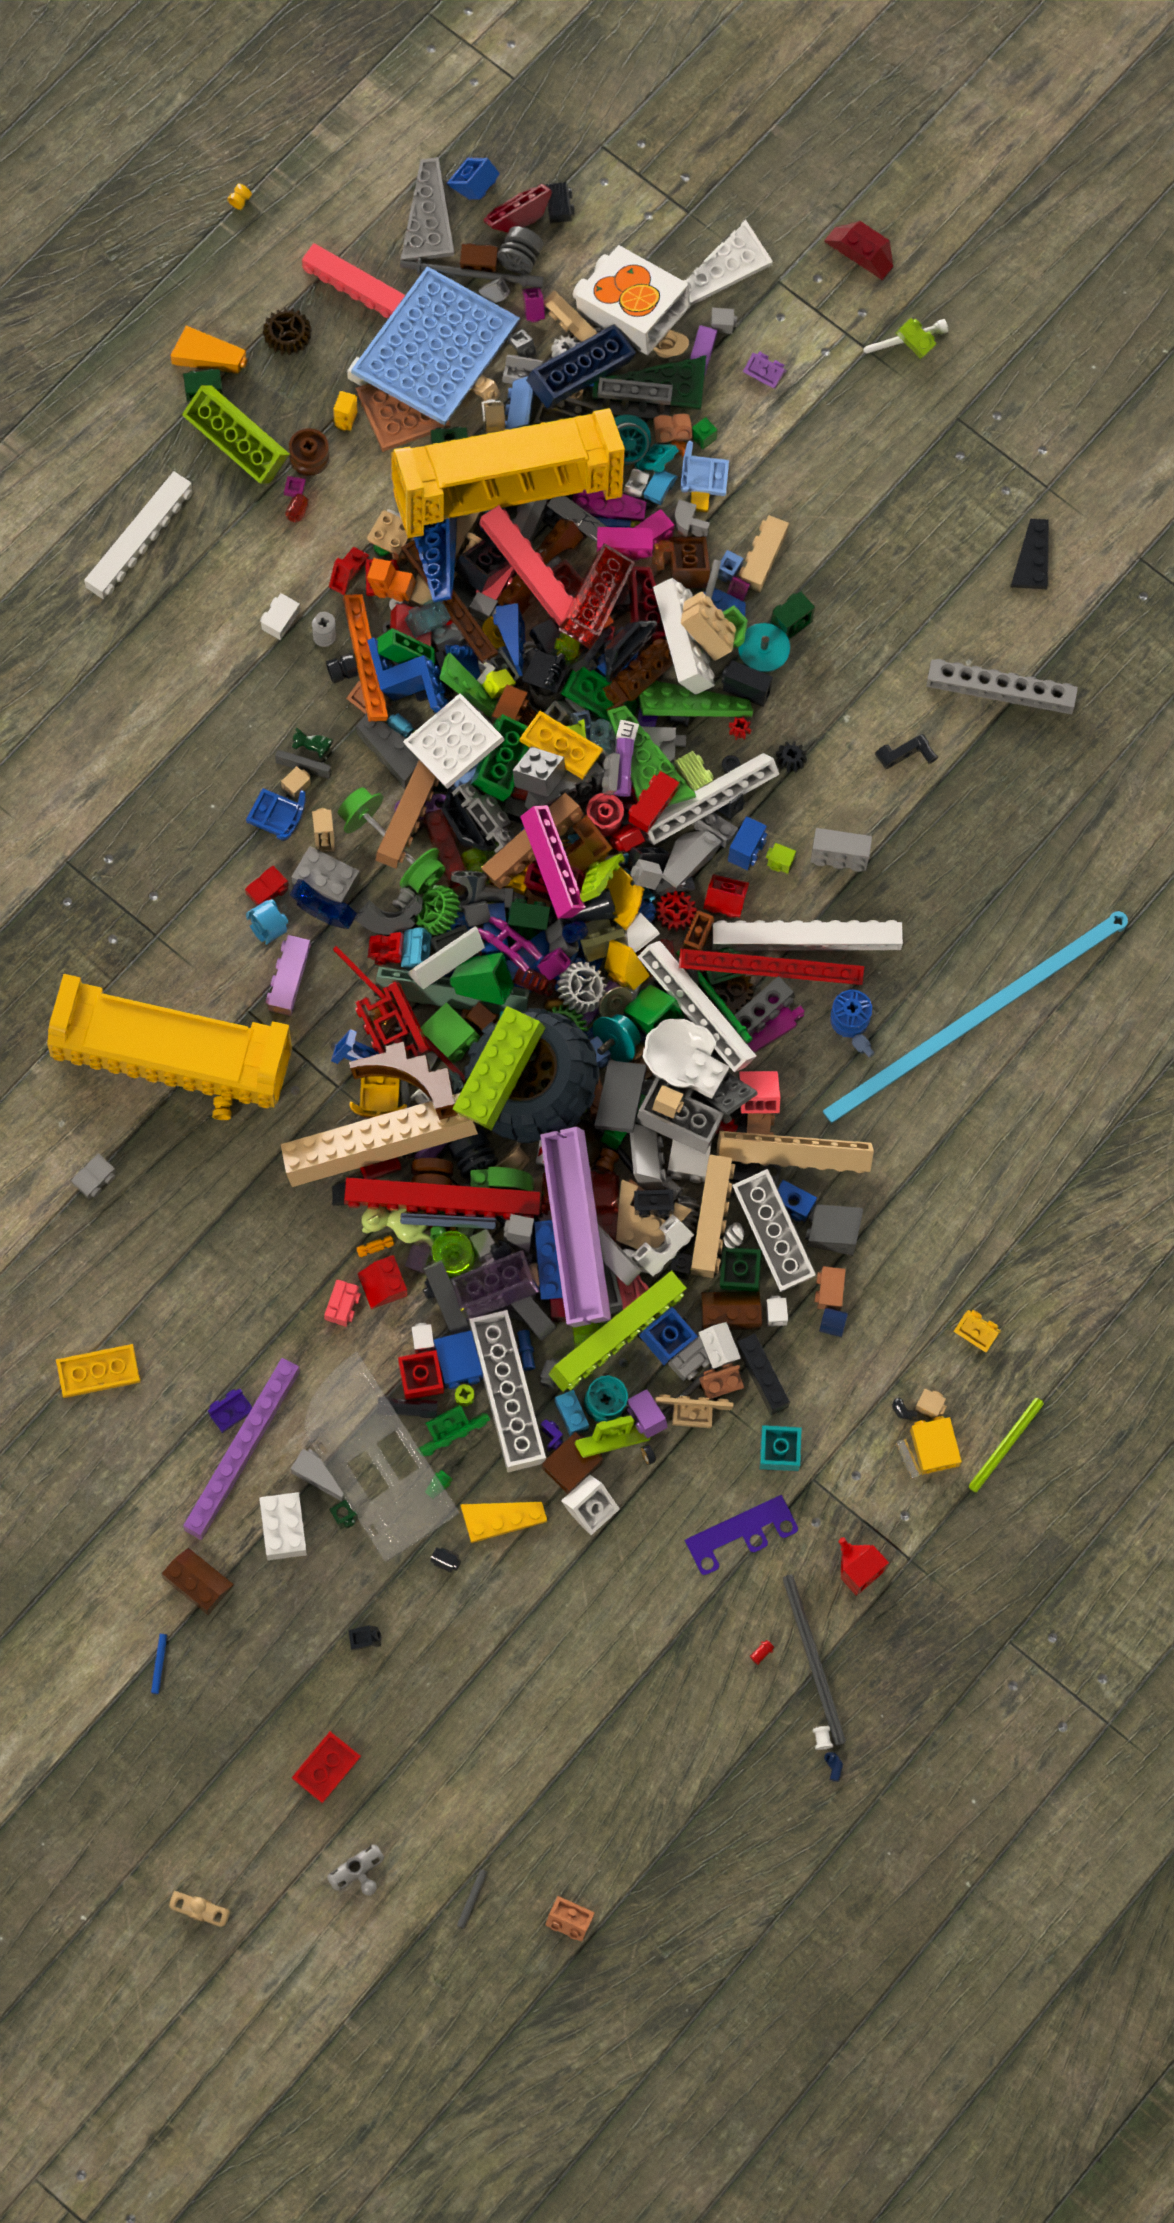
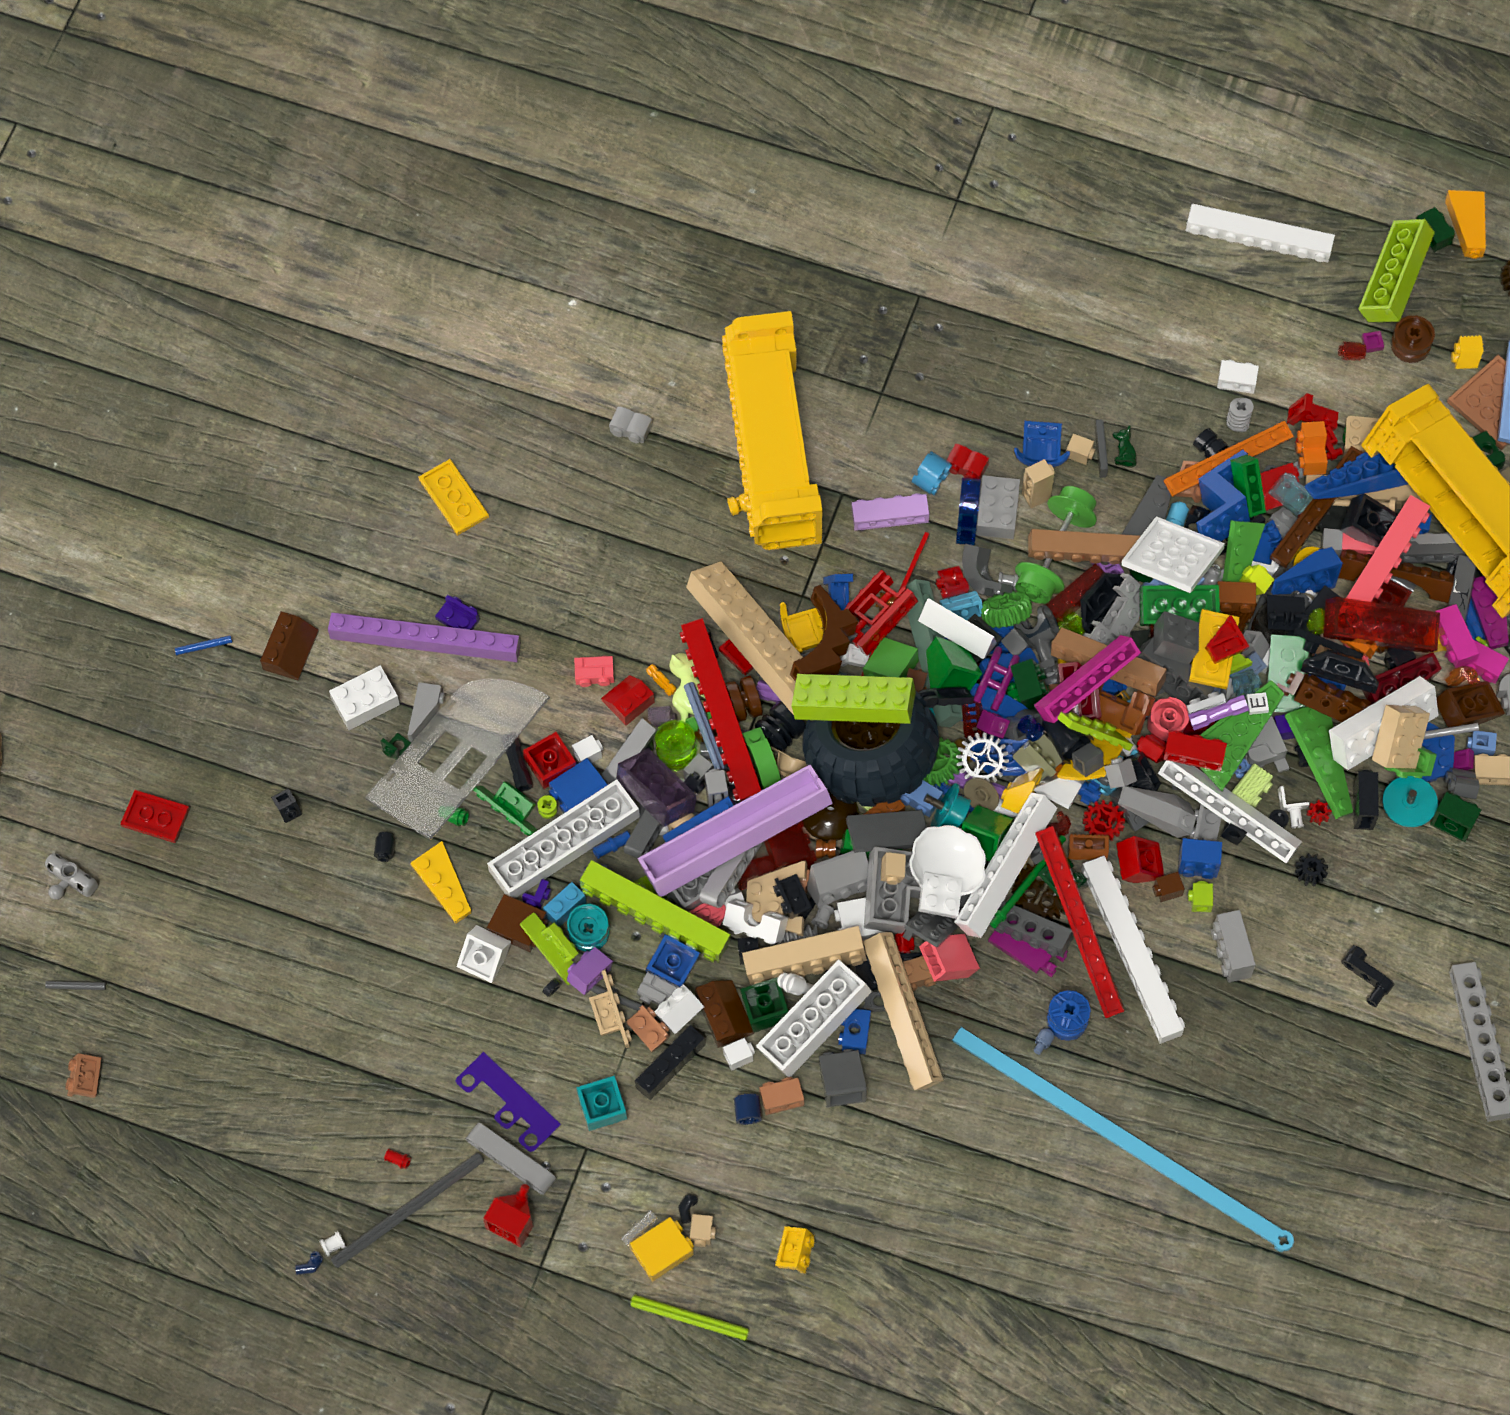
camera: 75 degrees right, 5 degrees down
none -> light grey beam [466,1123,556,1195]
none -> black hinge [918,687,974,708]
none -> dark grey brick [1072,743,1104,777]
none -> reddish brown brick [1153,872,1185,902]
none -> black bracket [1184,505,1210,533]
none -> red wing [1206,615,1249,664]
none -> white bracket [1278,786,1309,829]
none -> dark grey brick [1445,768,1480,799]

